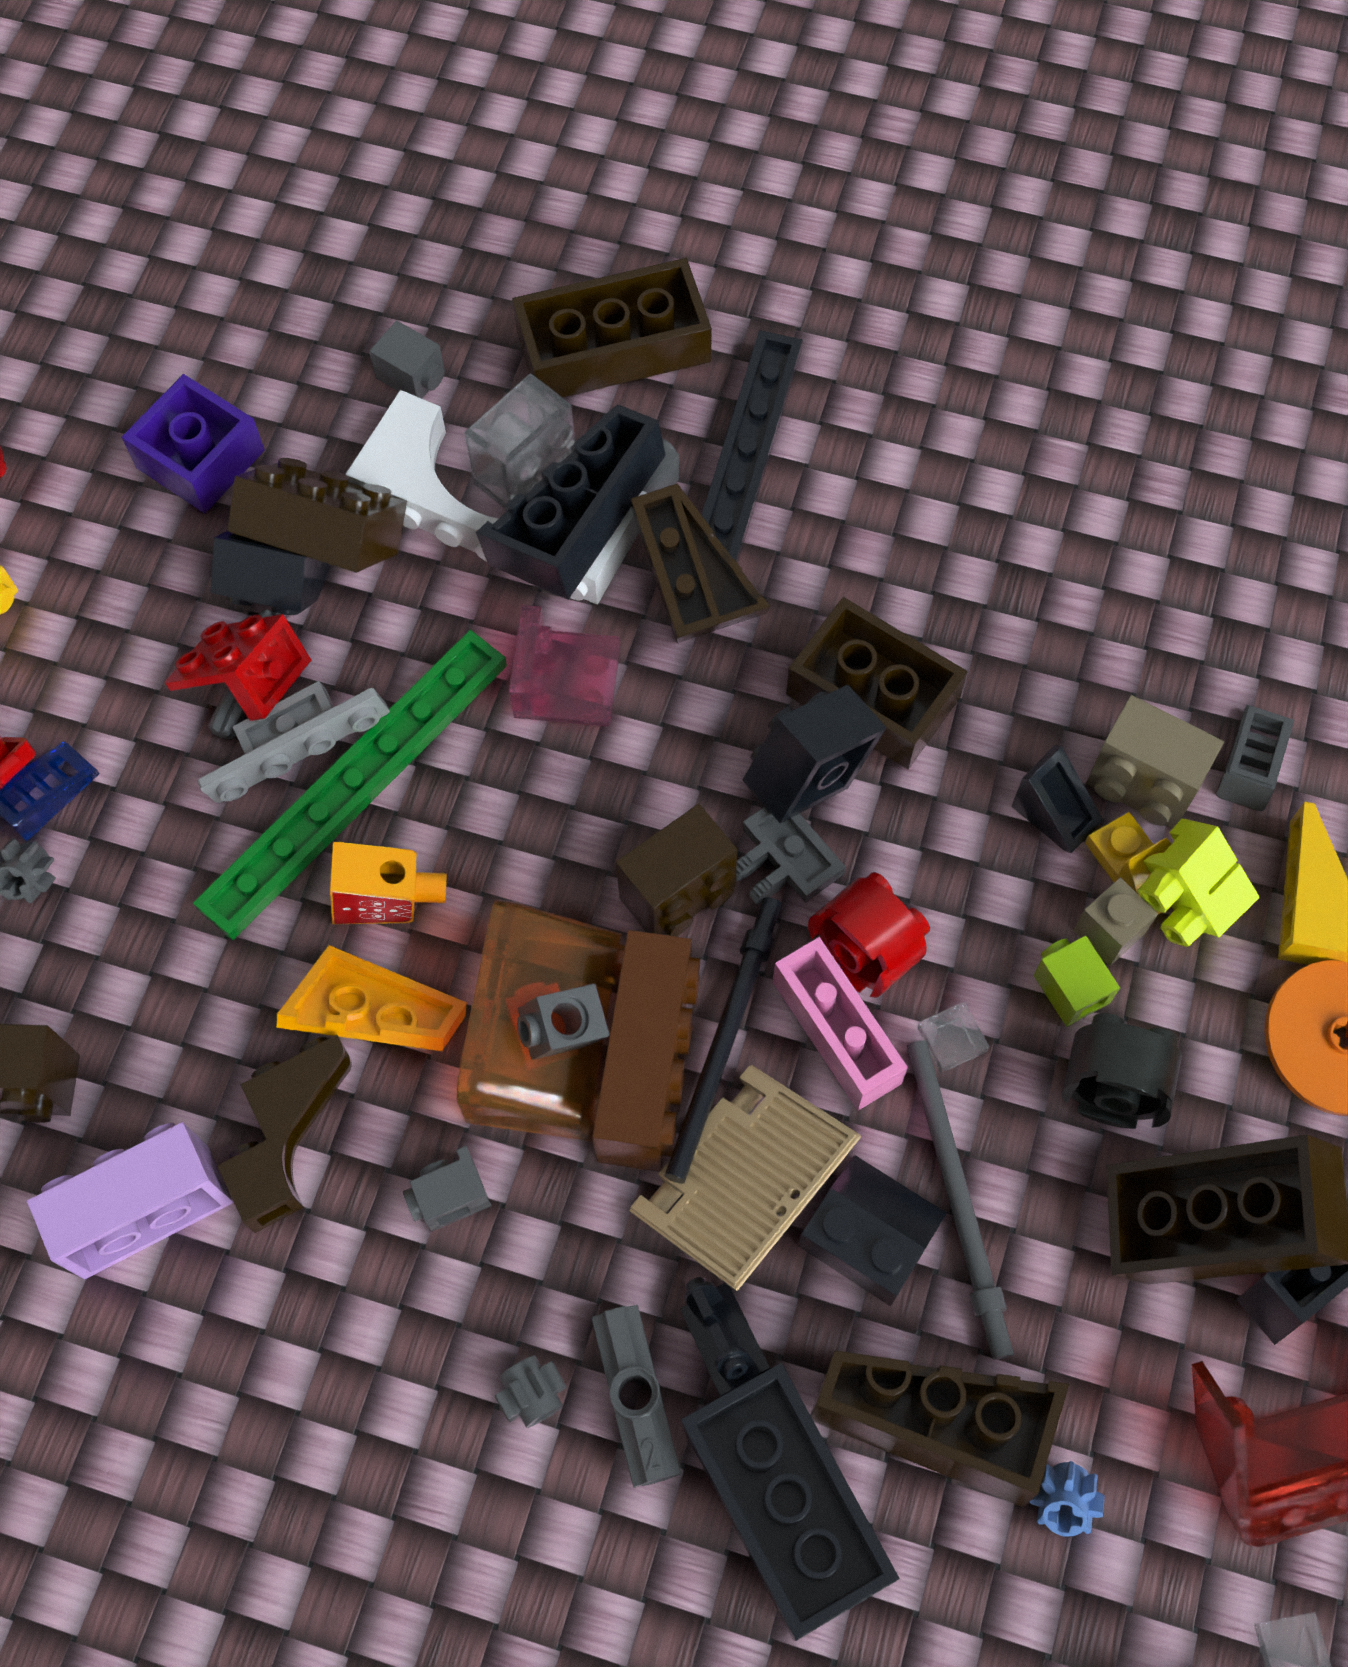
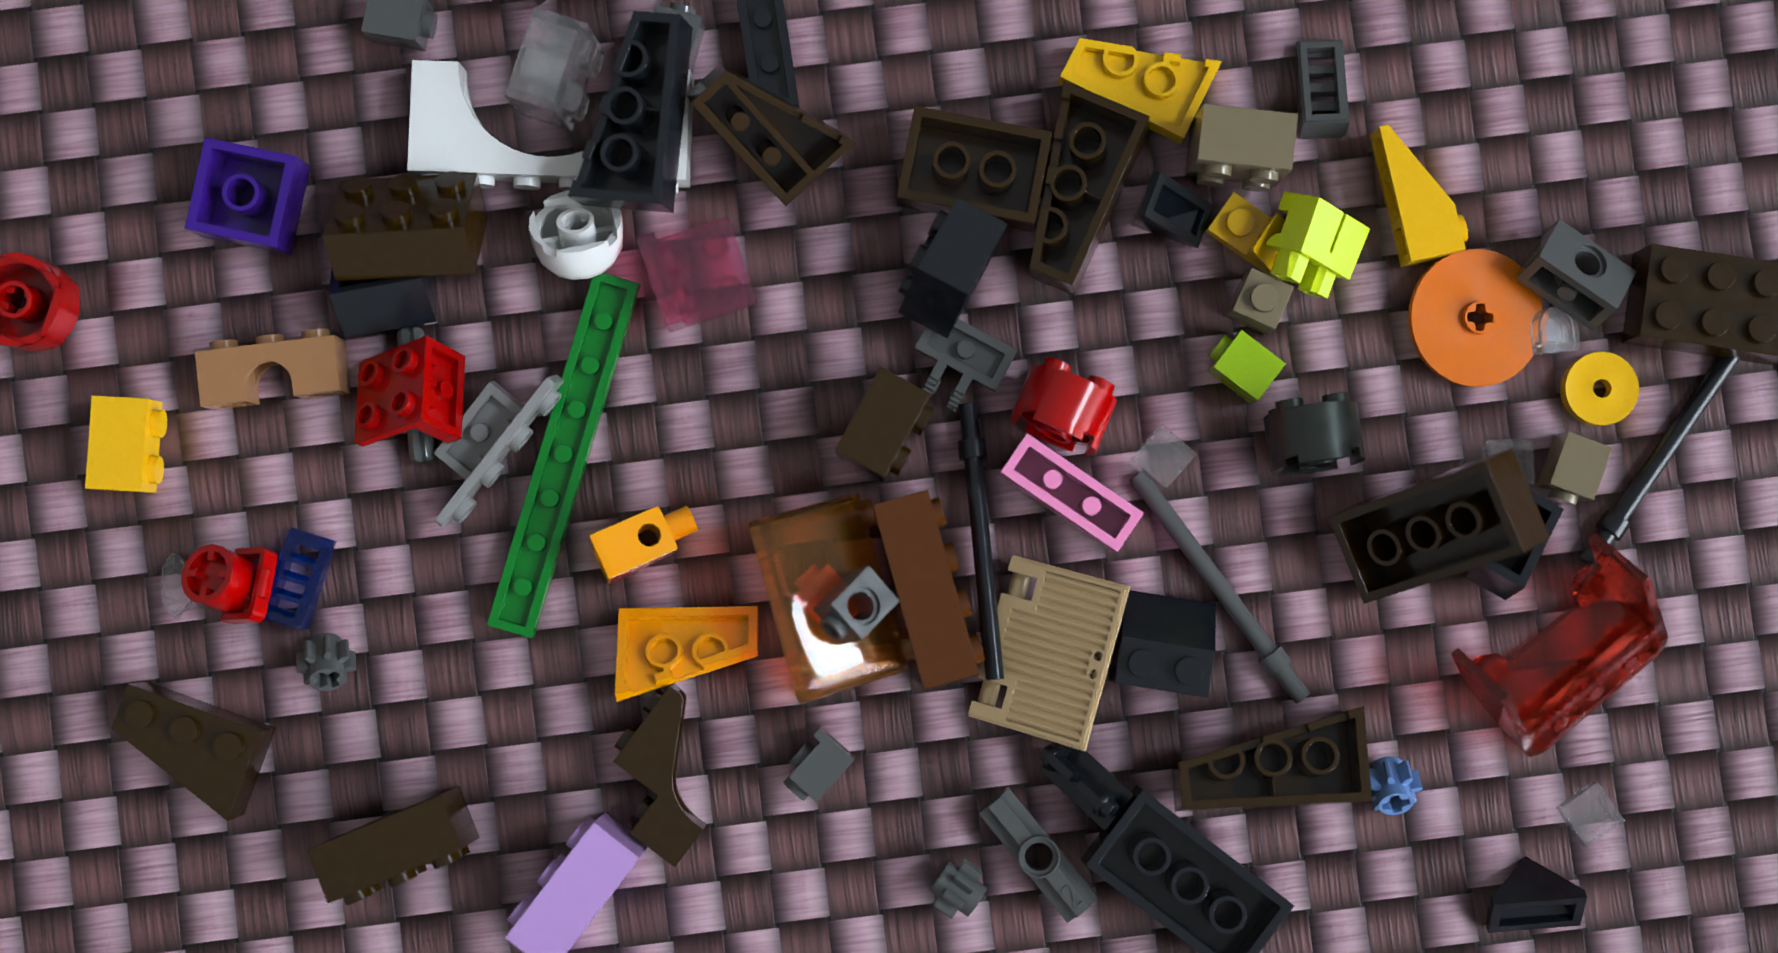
camera: 25 degrees left, 20 degrees up
none -> medium nougat arch [194,329,351,410]
none -> white cylinder [529,190,623,280]
none -> dark brown wedge [1030,81,1150,296]
none -> yellow wing [1057,38,1222,144]

